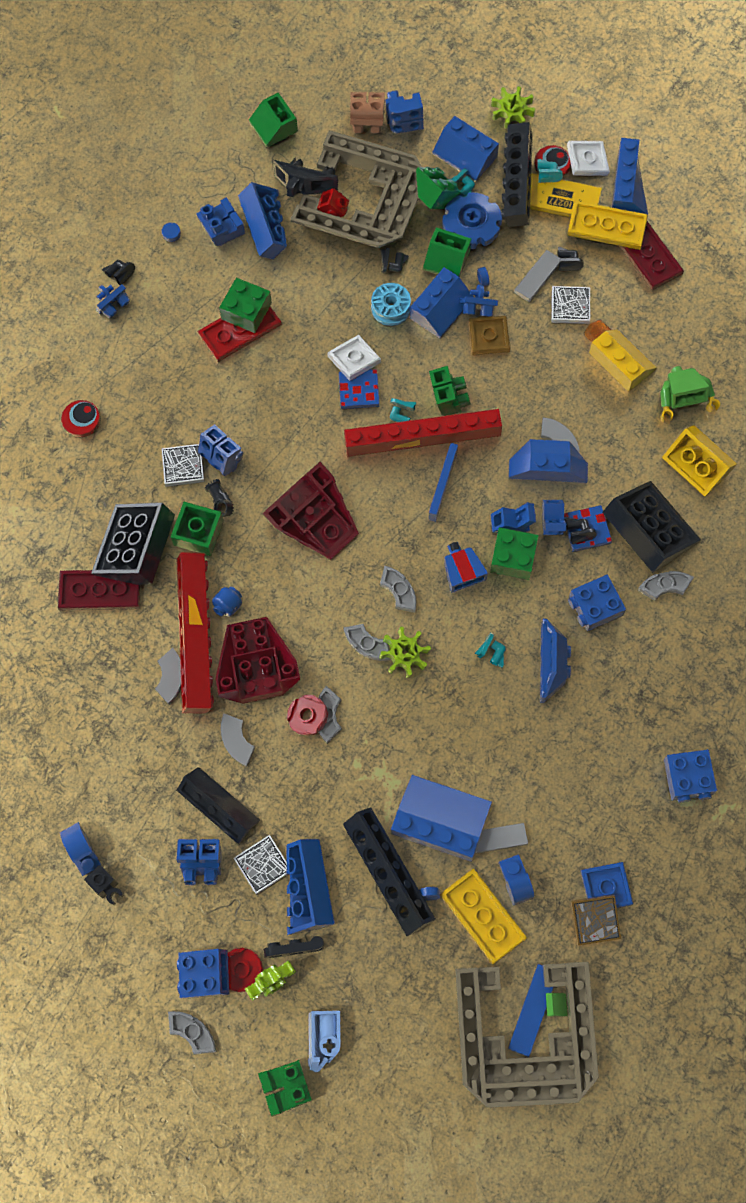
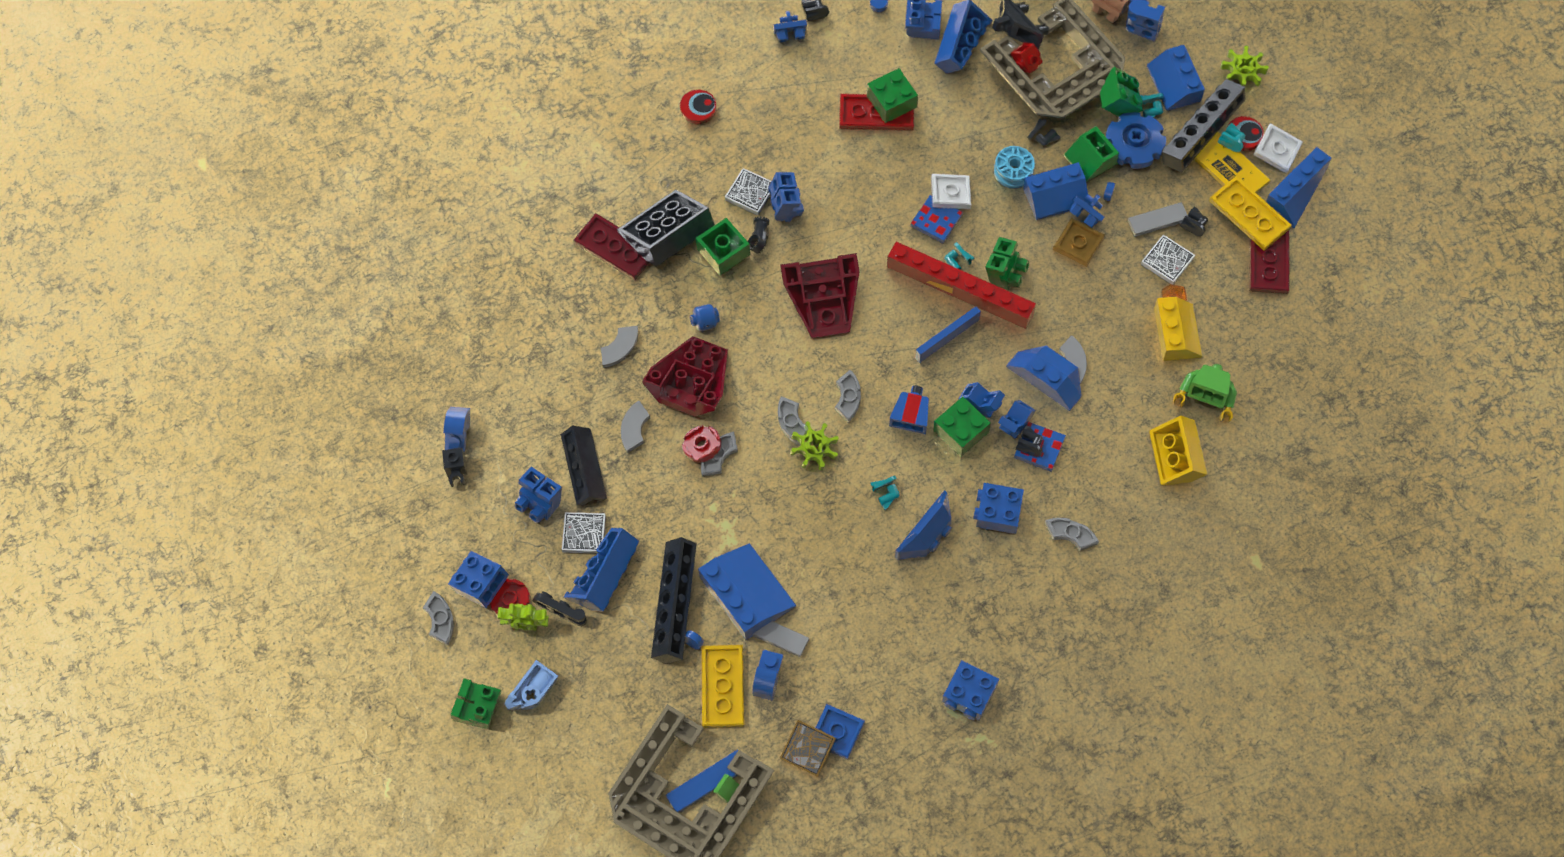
camera: 35 degrees right, 5 degrees down
red brick [176,552,214,714] -> none
black slope [602,481,701,573] -> none

